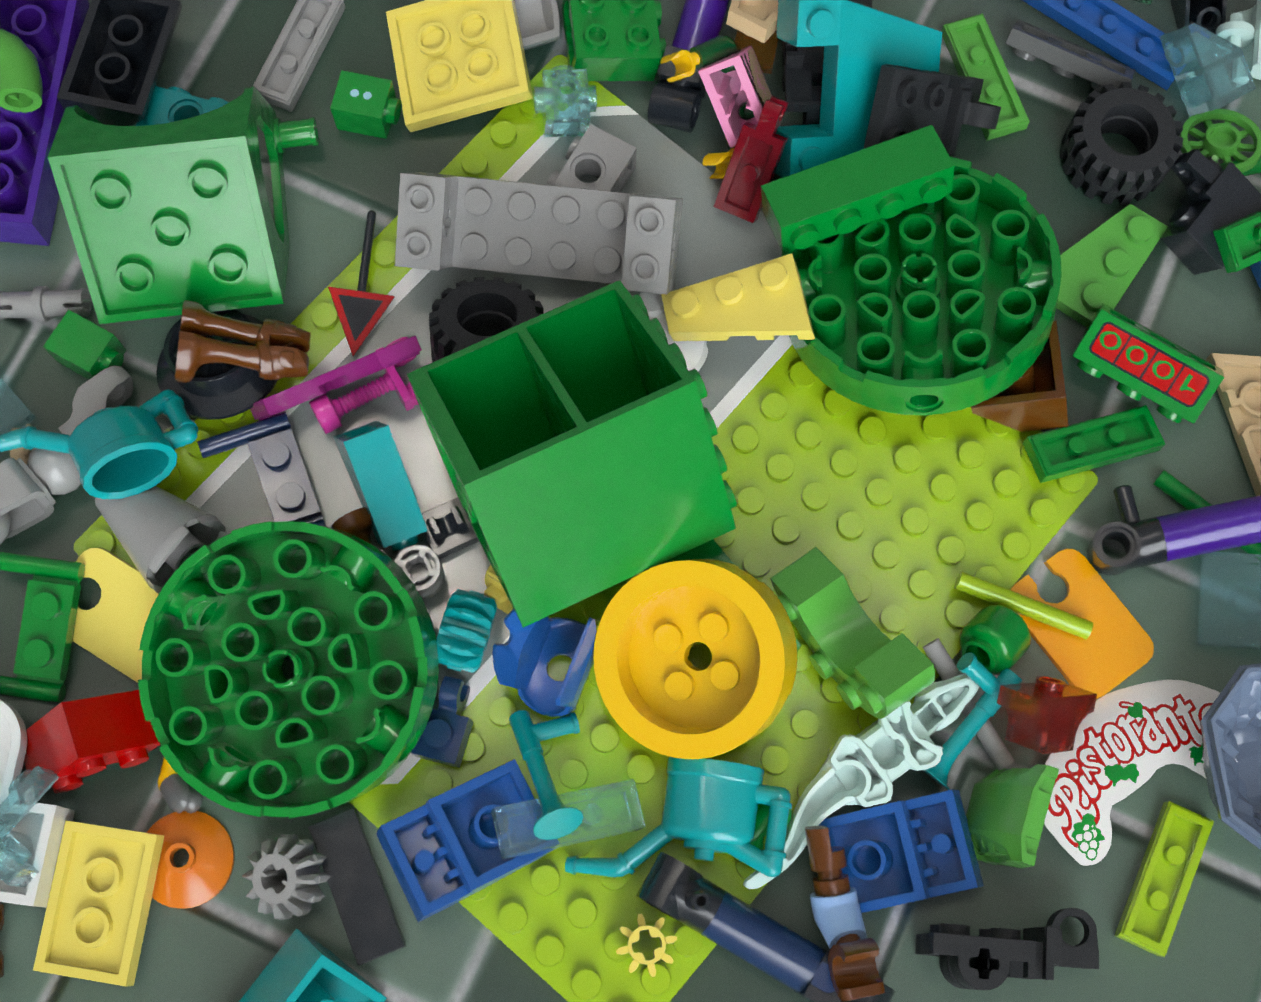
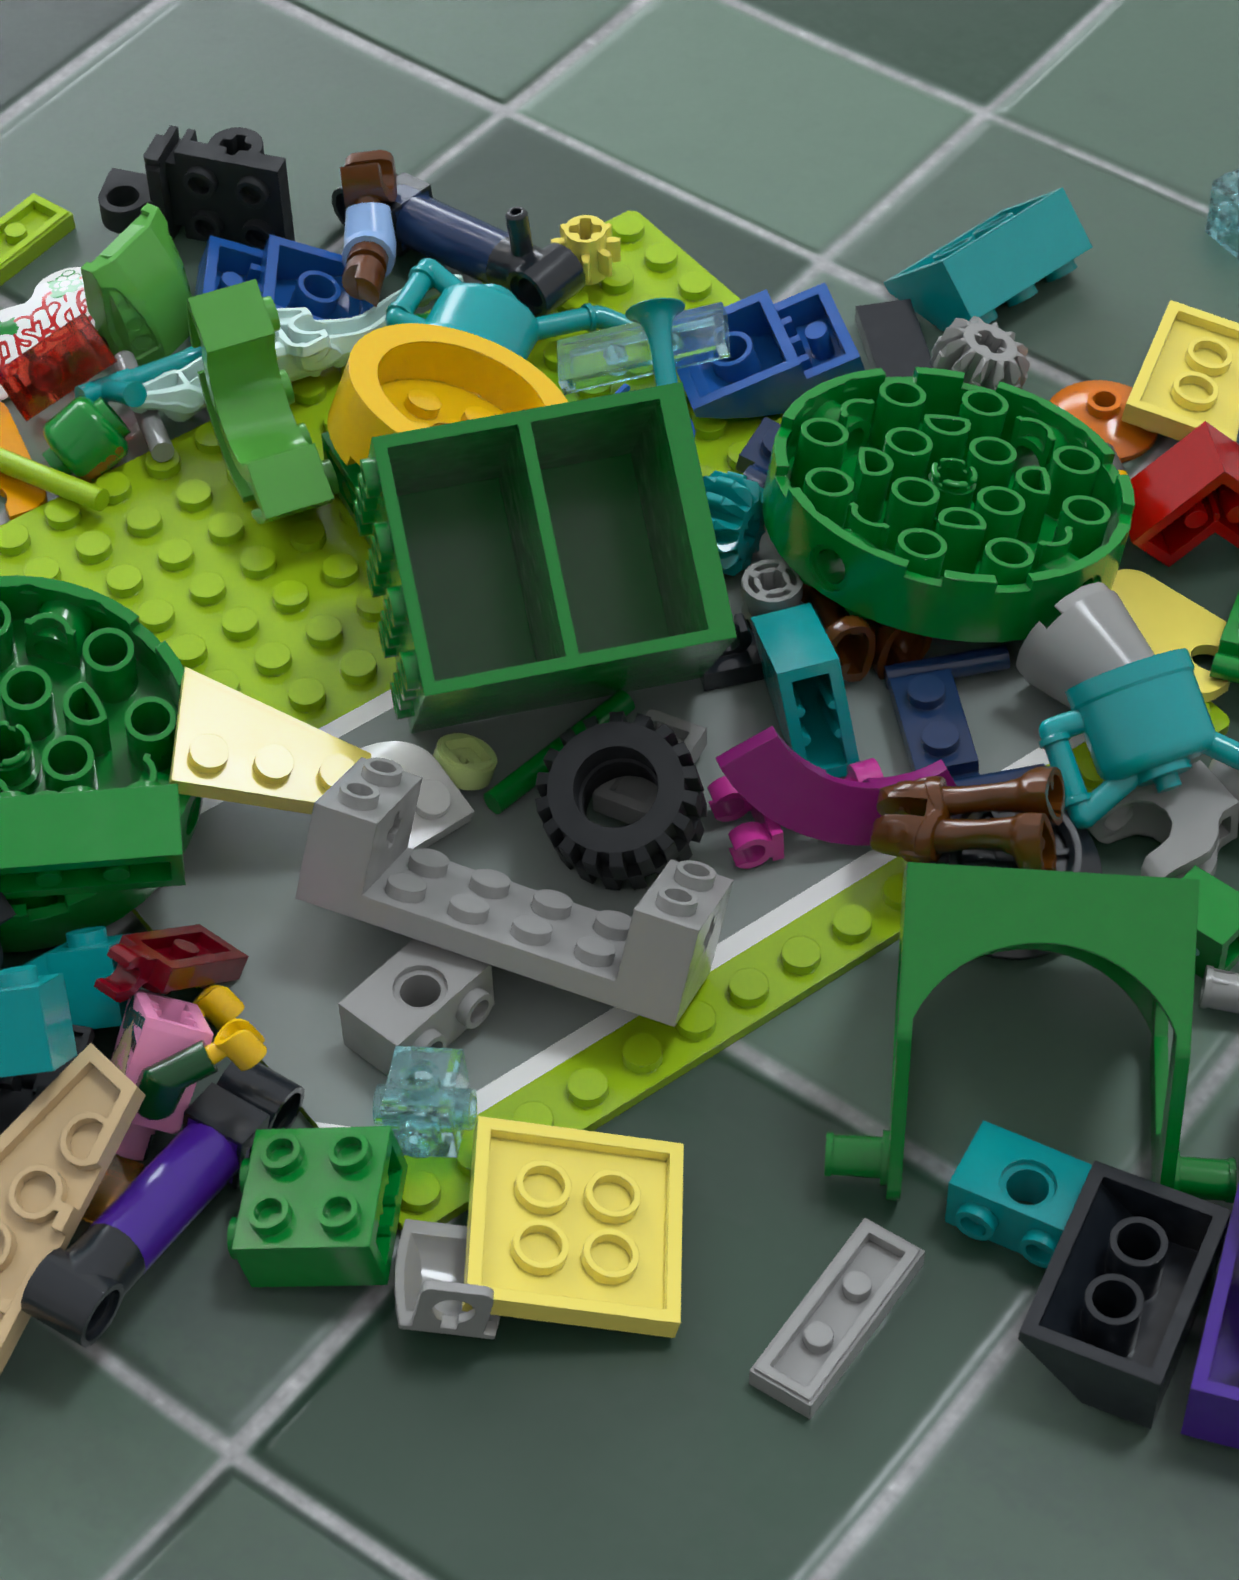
camera: 165 degrees left, 25 degrees down
piece [328,210,395,357] -> none
green brick [330,70,401,139] -> none

